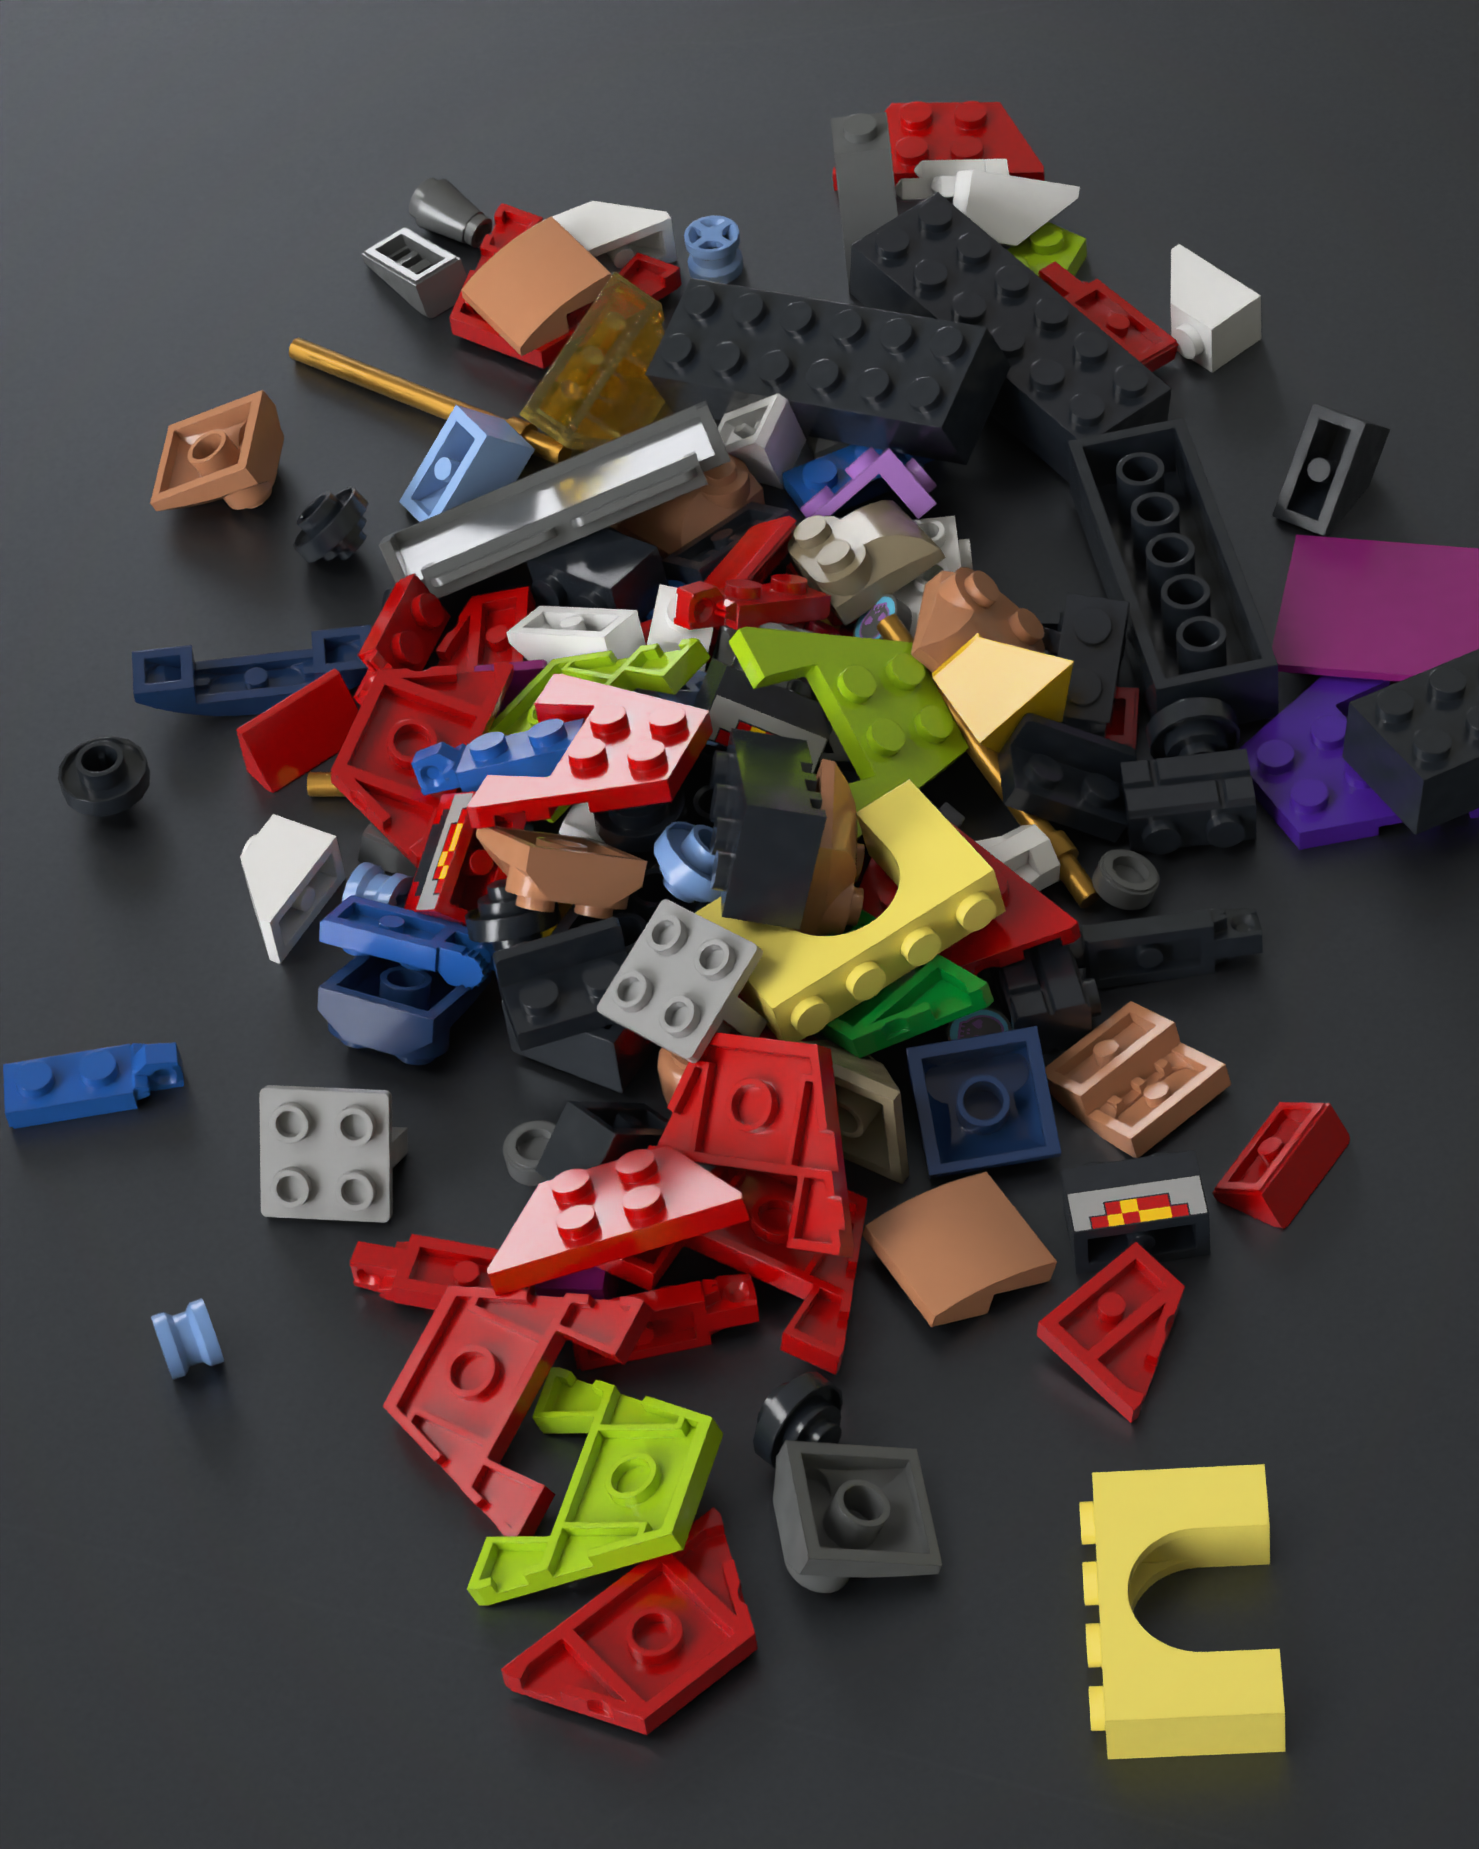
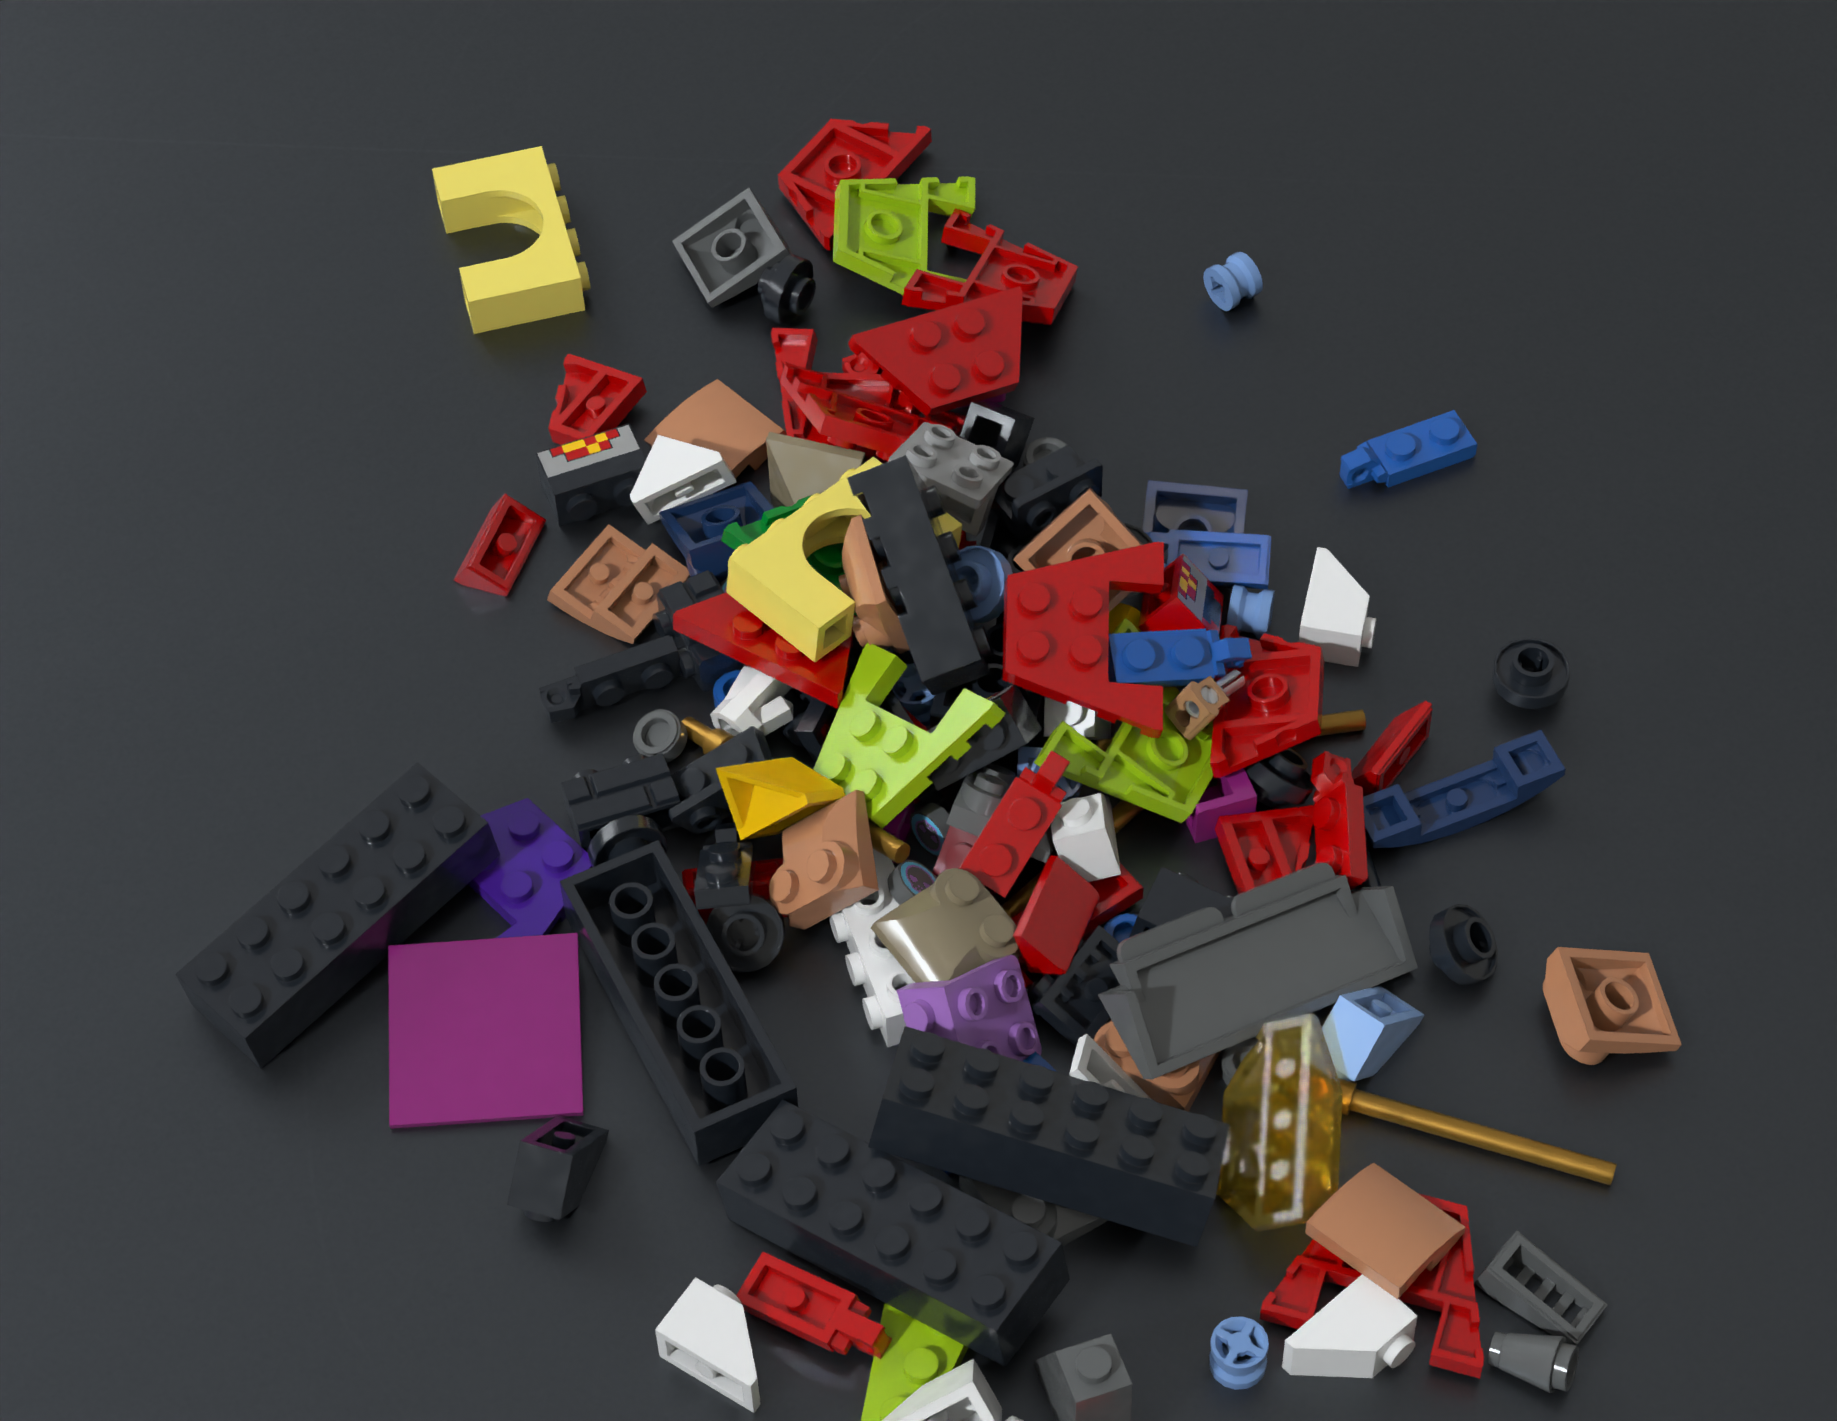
camera: 160 degrees right, 5 degrees up
light grey bracket [259,1085,408,1223] -> none
red hinge [350,1234,536,1310] -> none
white slope [506,606,646,692] -> none
none -> white slope [630,435,737,525]
none -> medium nougat piece [1165,670,1245,740]

